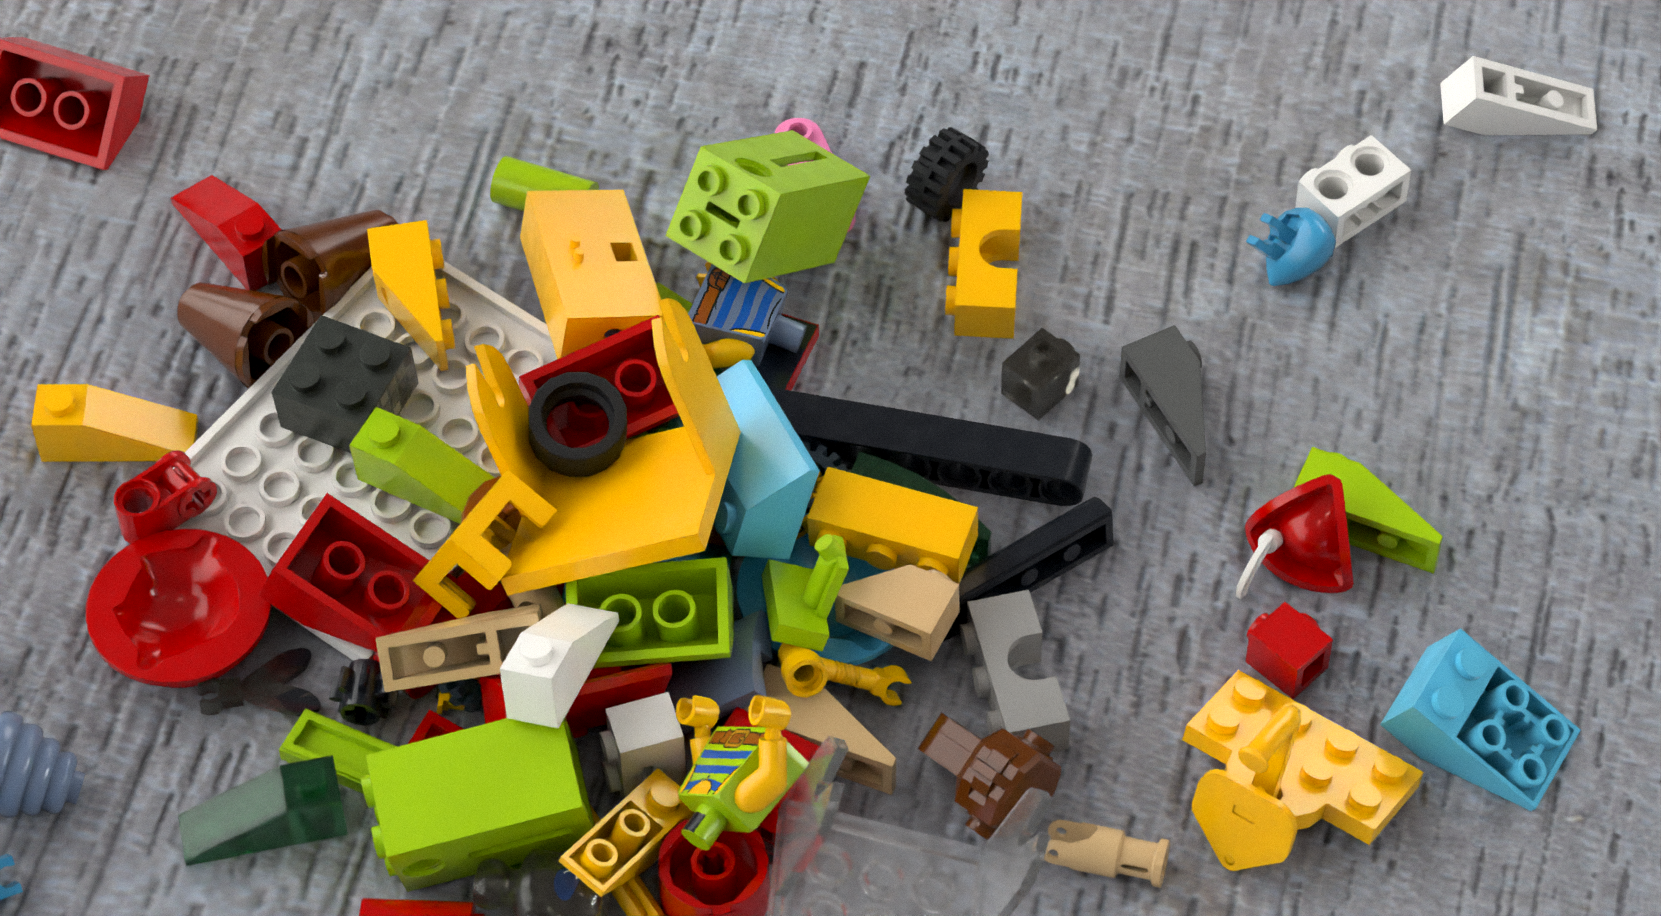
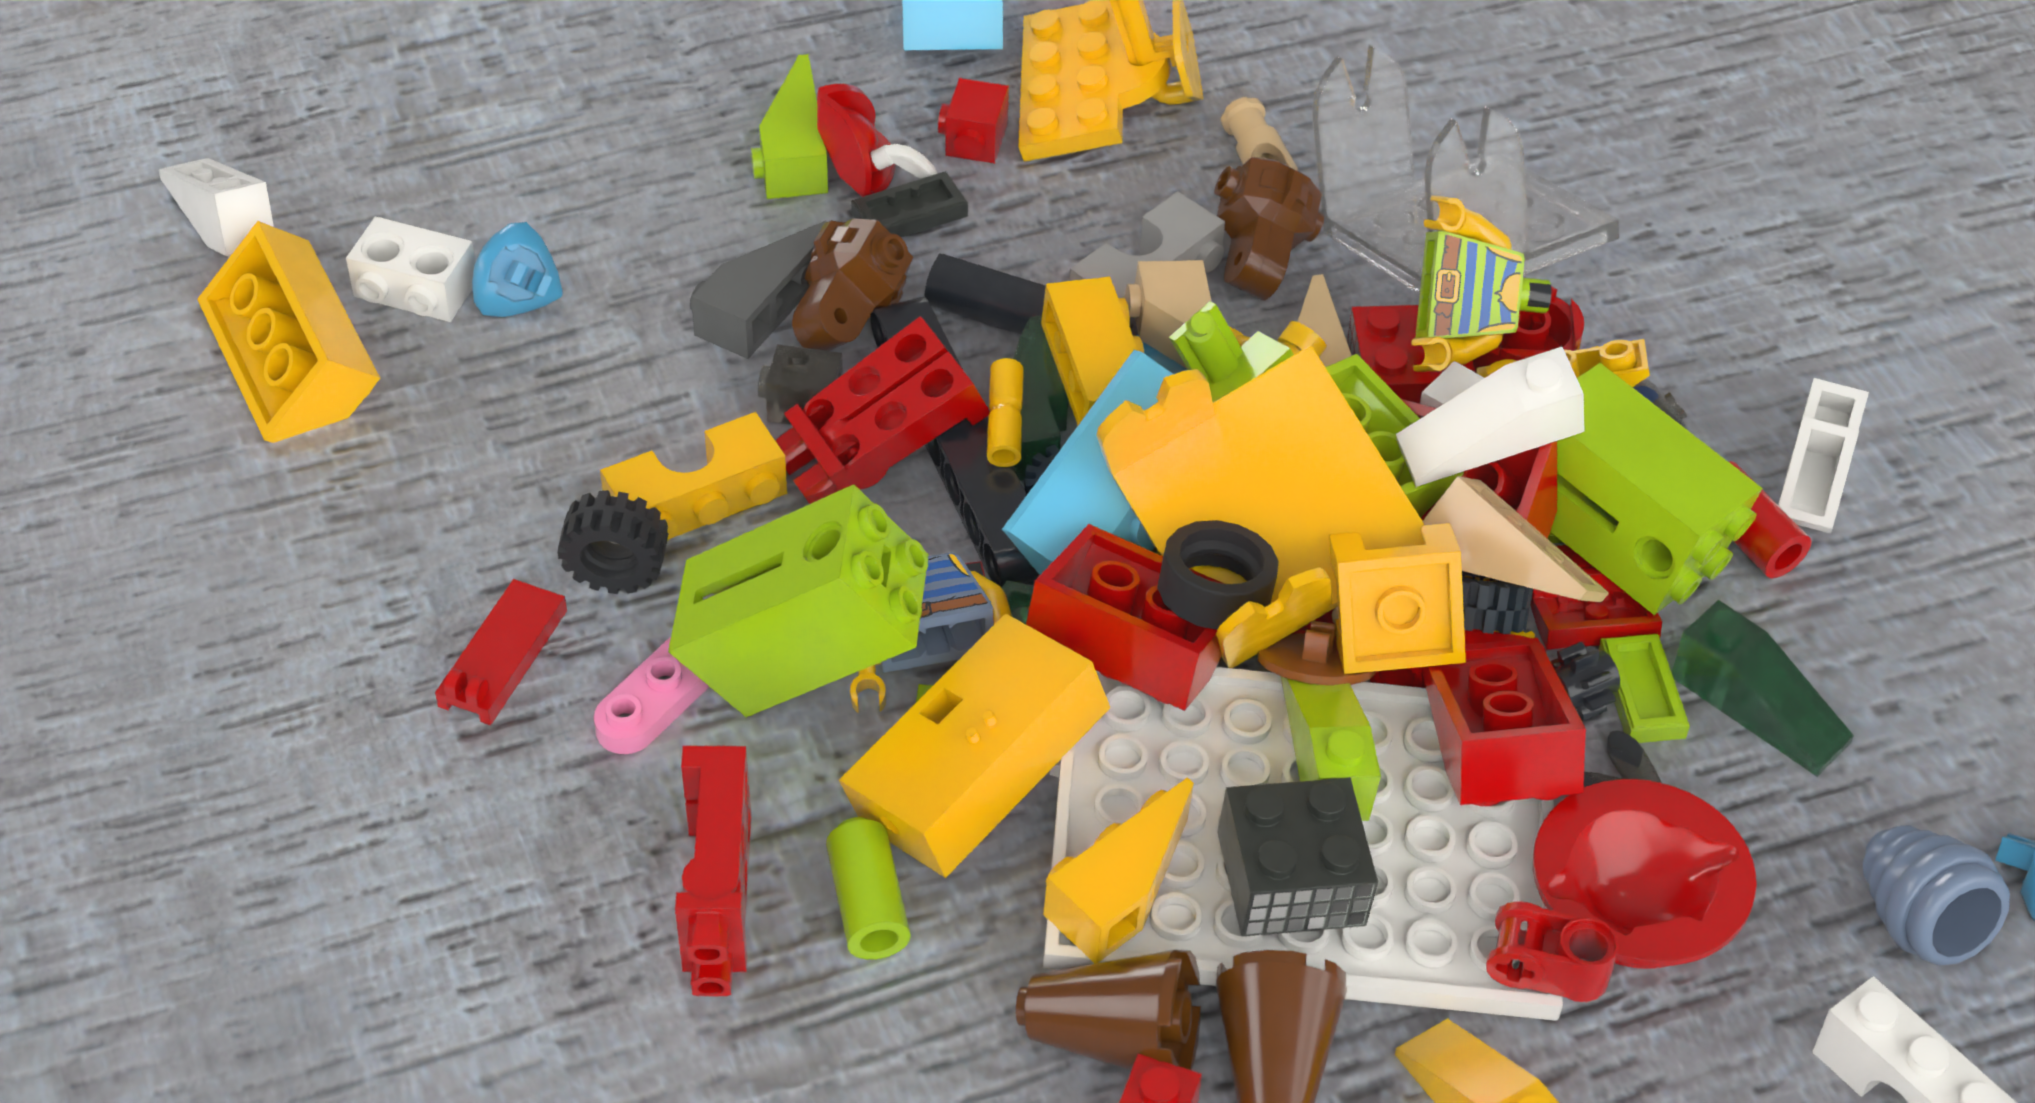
camera: 125 degrees left, 5 degrees down
none -> yellow slope [197,221,380,443]
none -> red hinge [435,579,567,726]
none -> red hips [675,745,752,996]
none -> red hips [775,316,990,504]
none -> reddish brown piece [792,218,914,354]
none -> pearl dark grey plate [851,171,968,238]
none -> yellow piece [987,358,1024,467]

